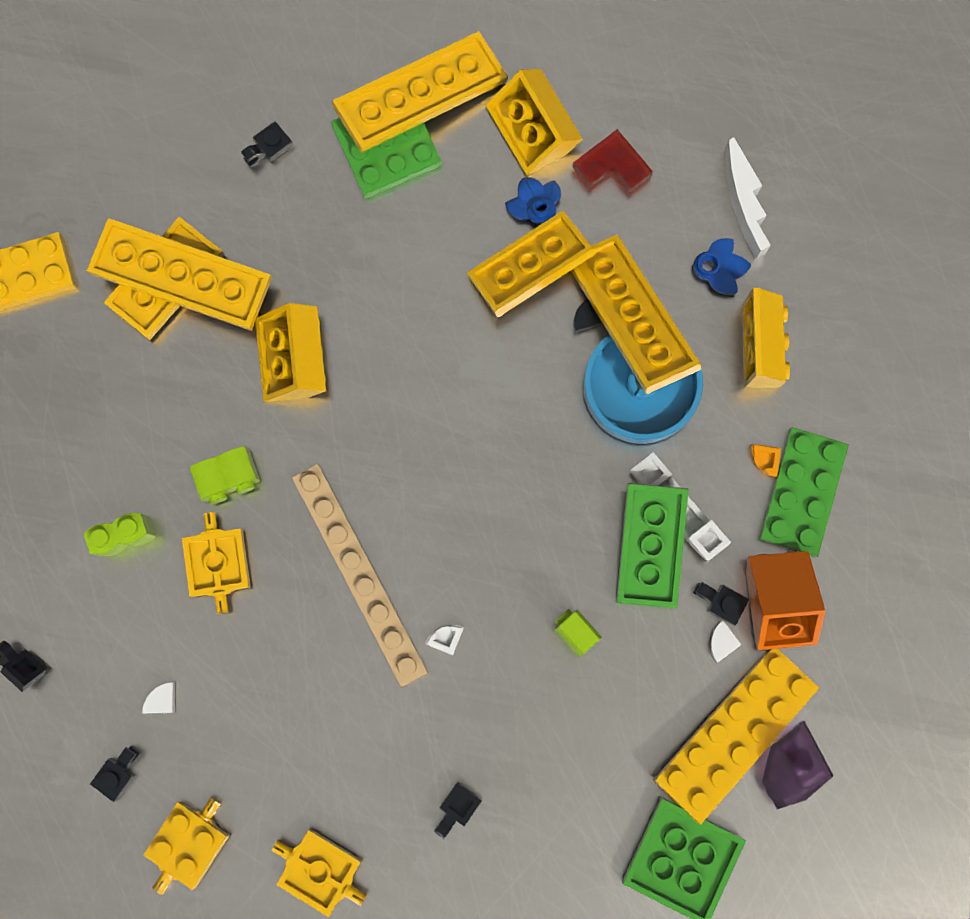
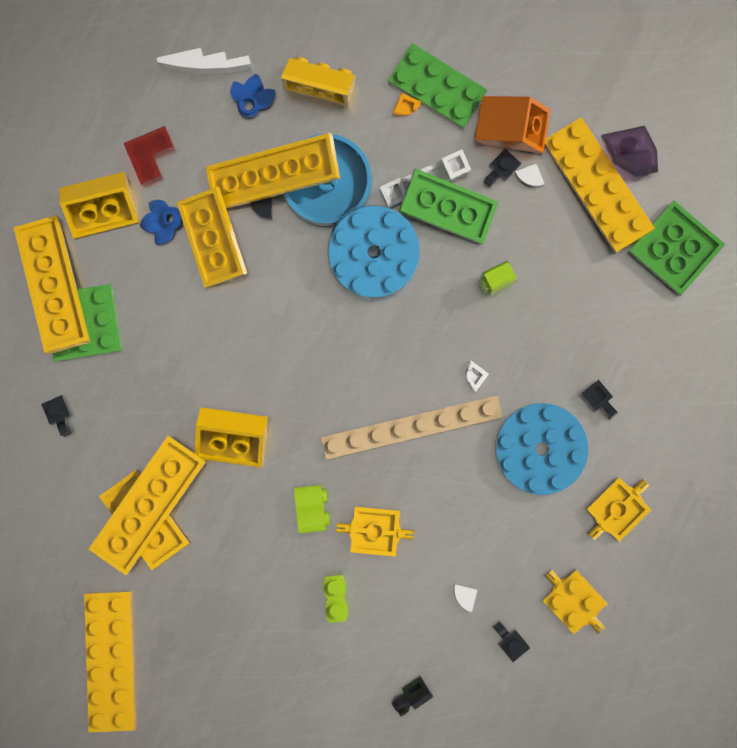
camera: 75 degrees left, 5 degrees up
none -> dark azure piece [327,205,420,297]
none -> dark azure piece [495,403,588,495]

